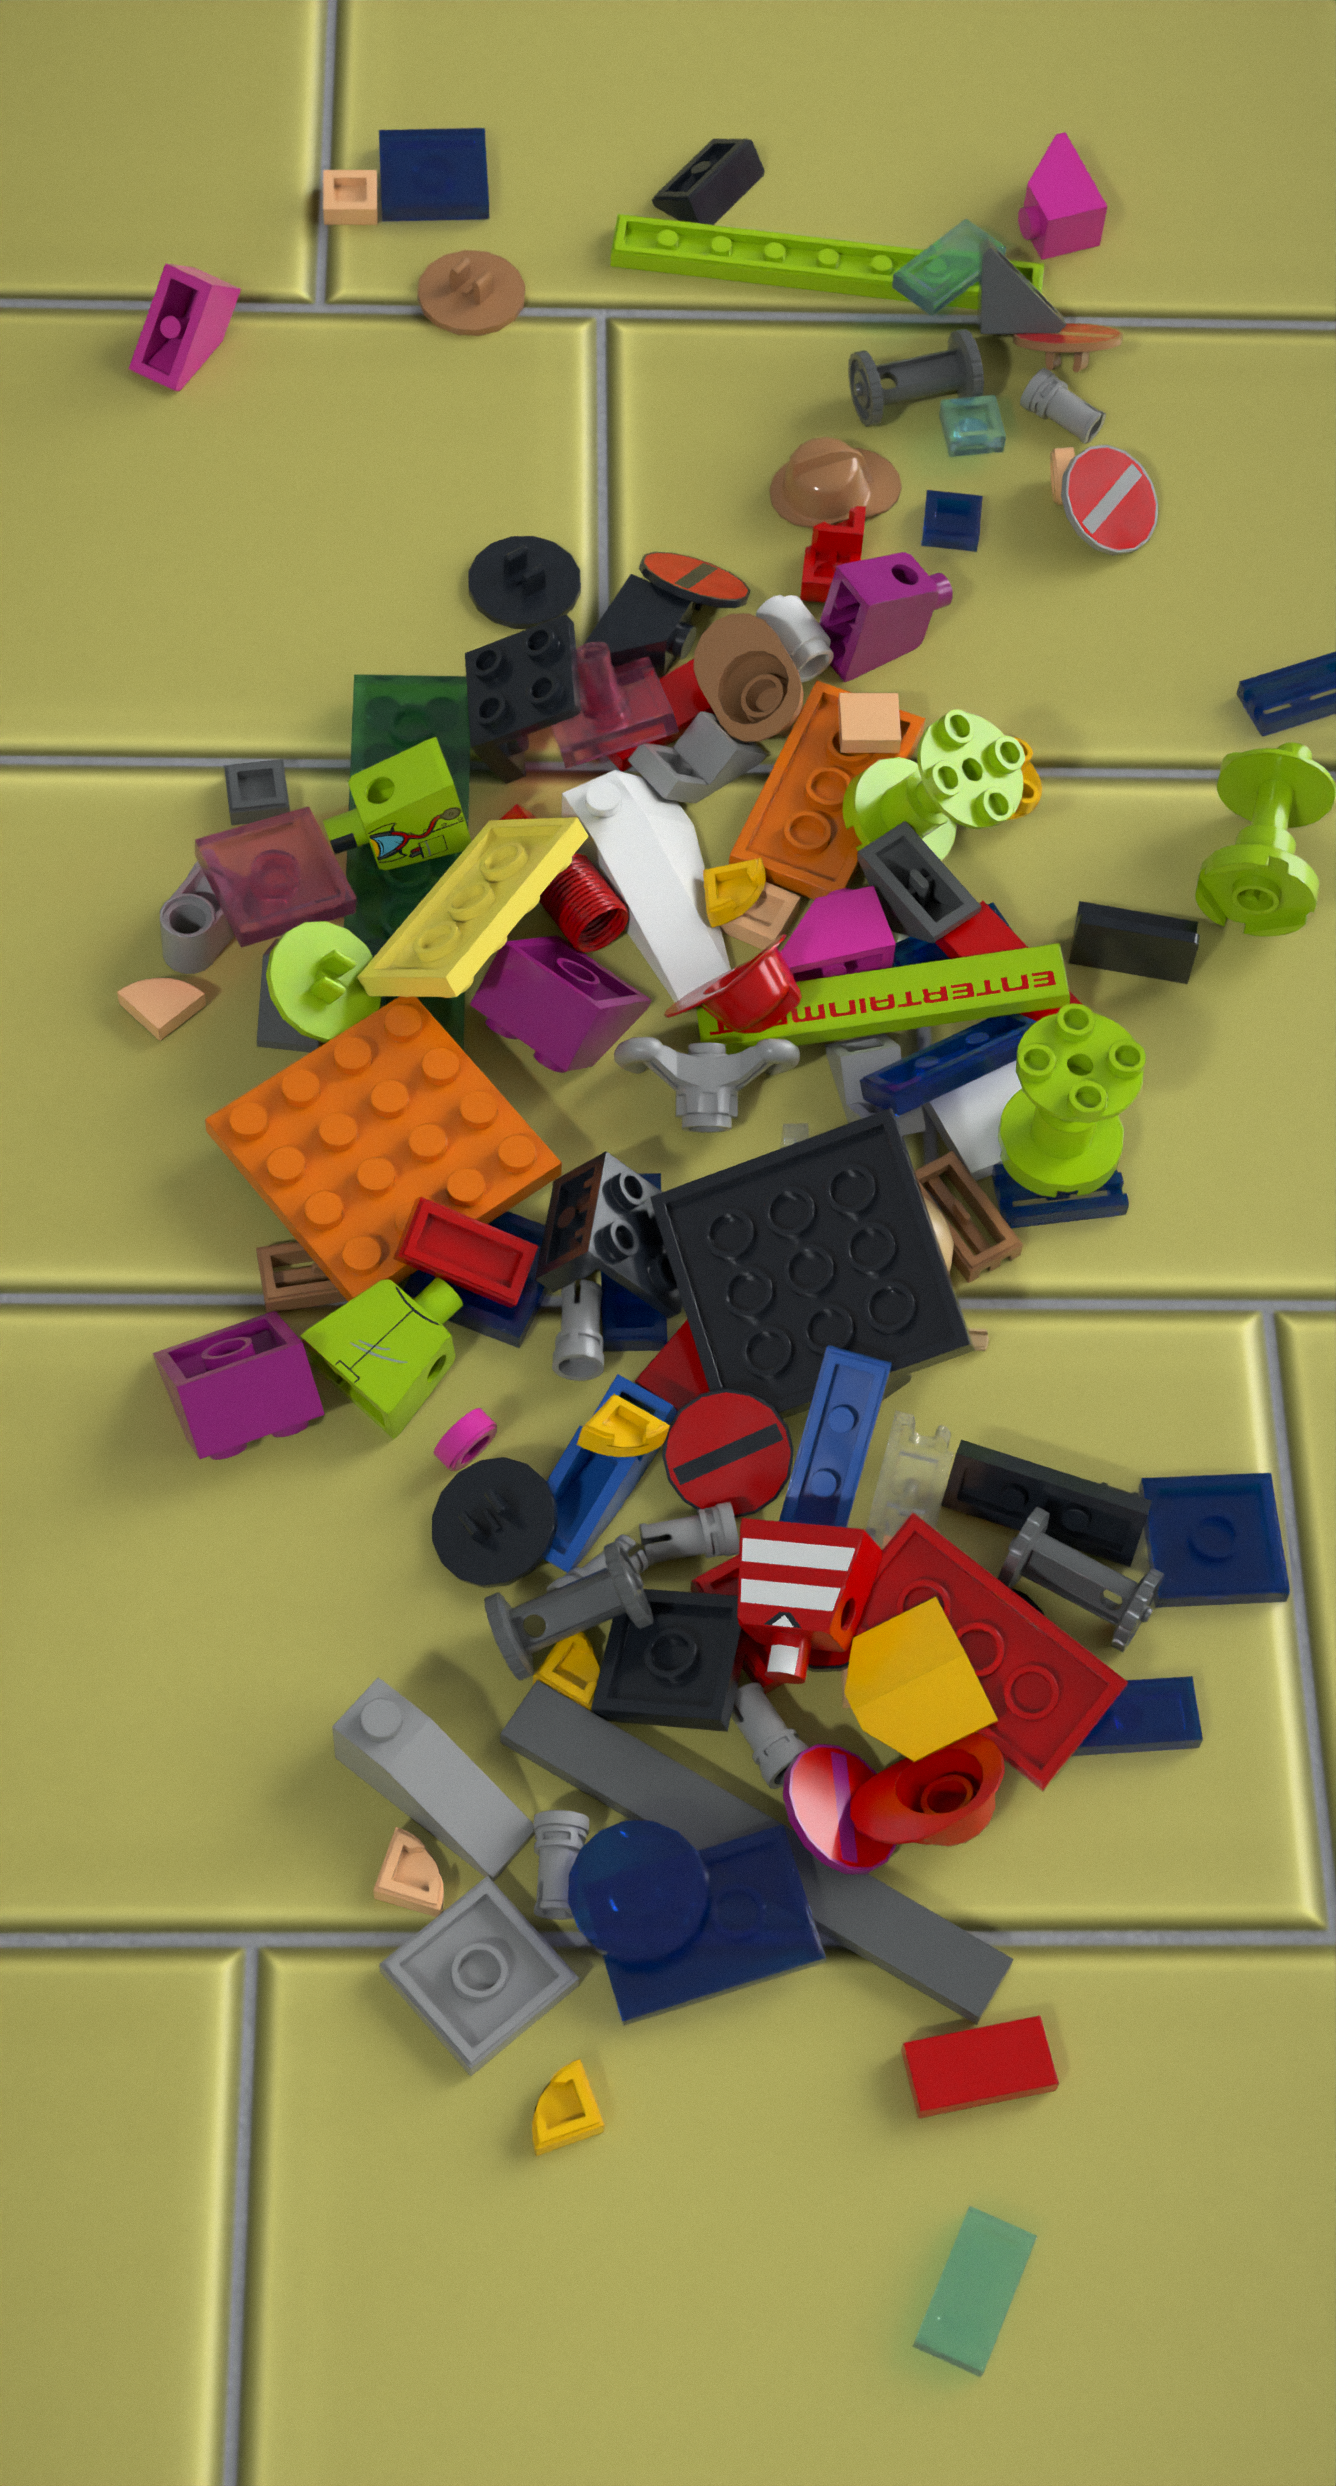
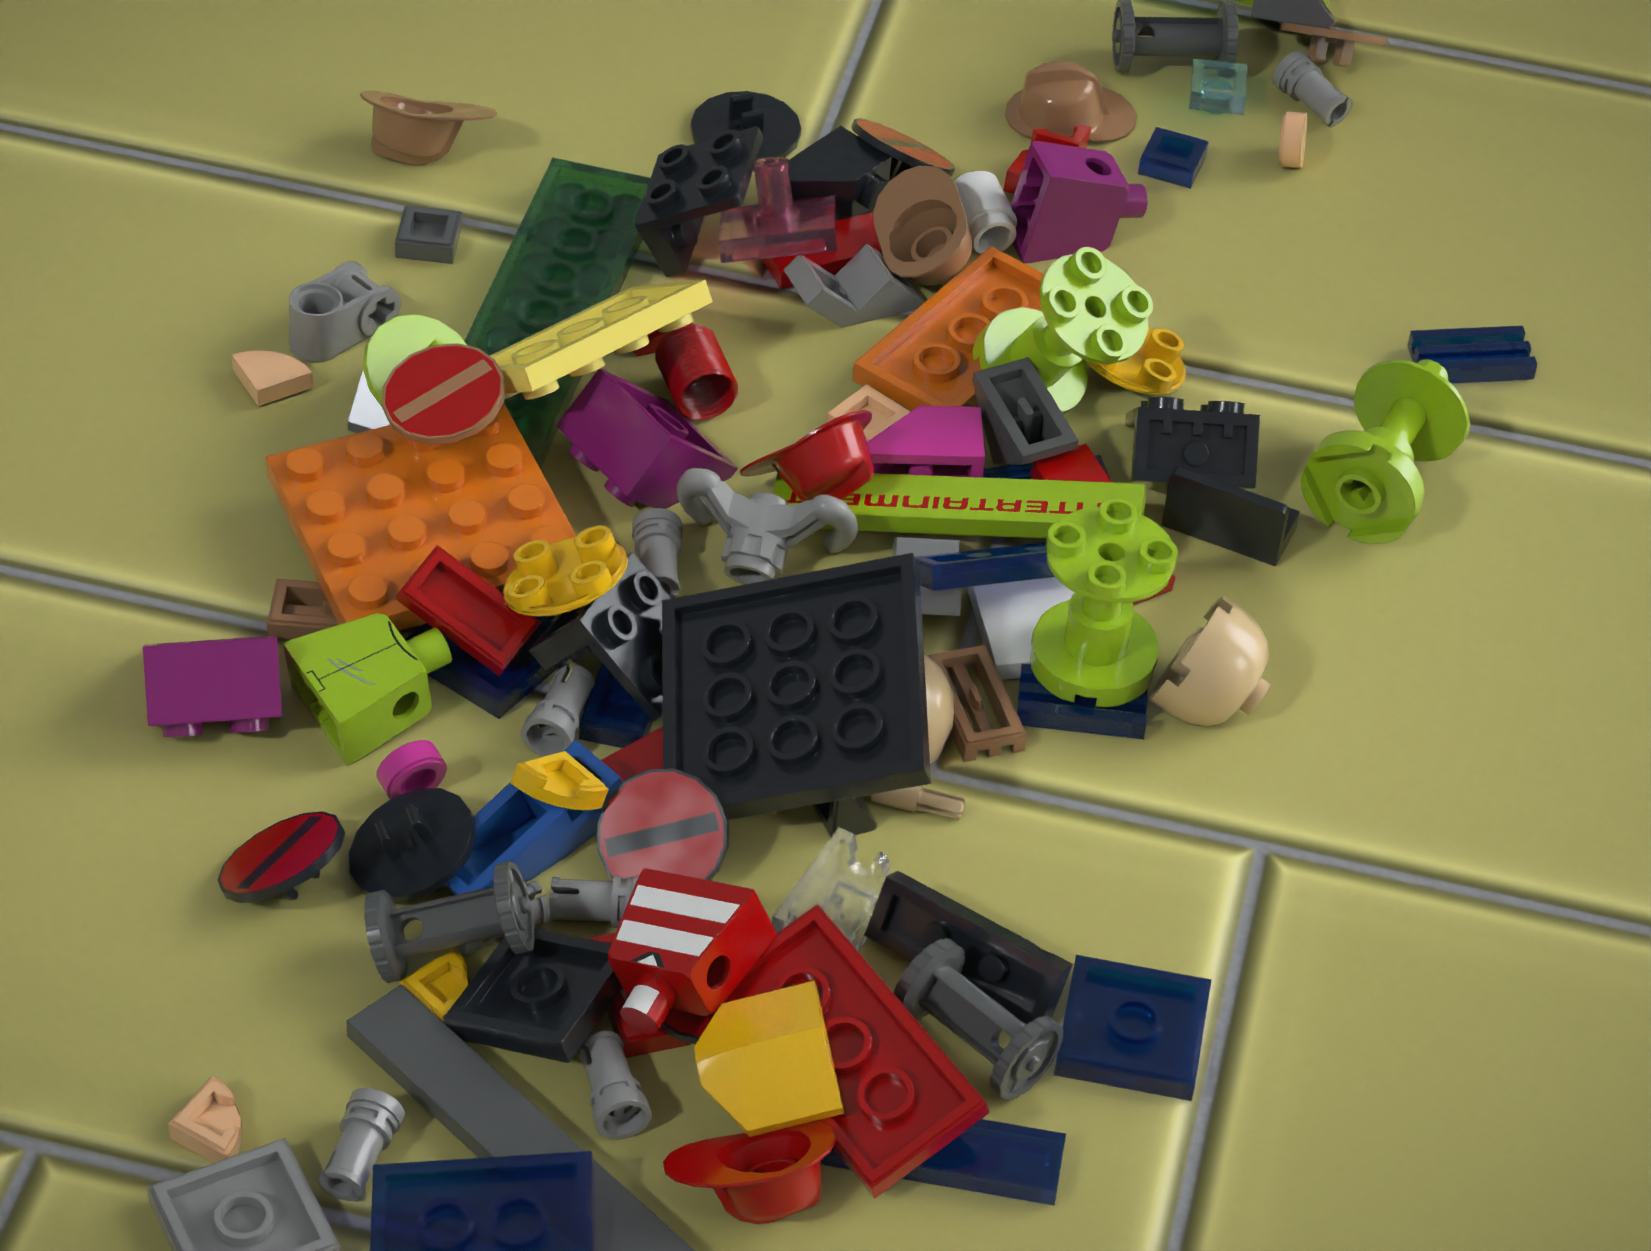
camera: 15 degrees right, 15 degrees down
clear pink tile [195,806,357,948] -> none
lime torso [322,737,472,870] -> none
light grey slope [332,1677,535,1882] -> none
white wedge [562,770,731,1002] -> none
clear blue tile [568,1820,708,1964] -> none
yellow tile [703,858,766,928] -> none
blue tile [779,1345,892,1527] -> none
piece [783,1744,897,1875] -> none
light nougat tile [838,693,901,753] -> none
piece [1061,445,1158,556] -> none
none -> piece [217,811,345,903]
none -> medium nougat piece [360,91,497,165]
none -> red piece [382,343,505,445]
none -> yellow dish [503,525,628,616]
none -> light grey pin [632,508,682,598]
none -> black bracket [1125,397,1260,489]
none -> tan cylinder [1149,596,1271,727]

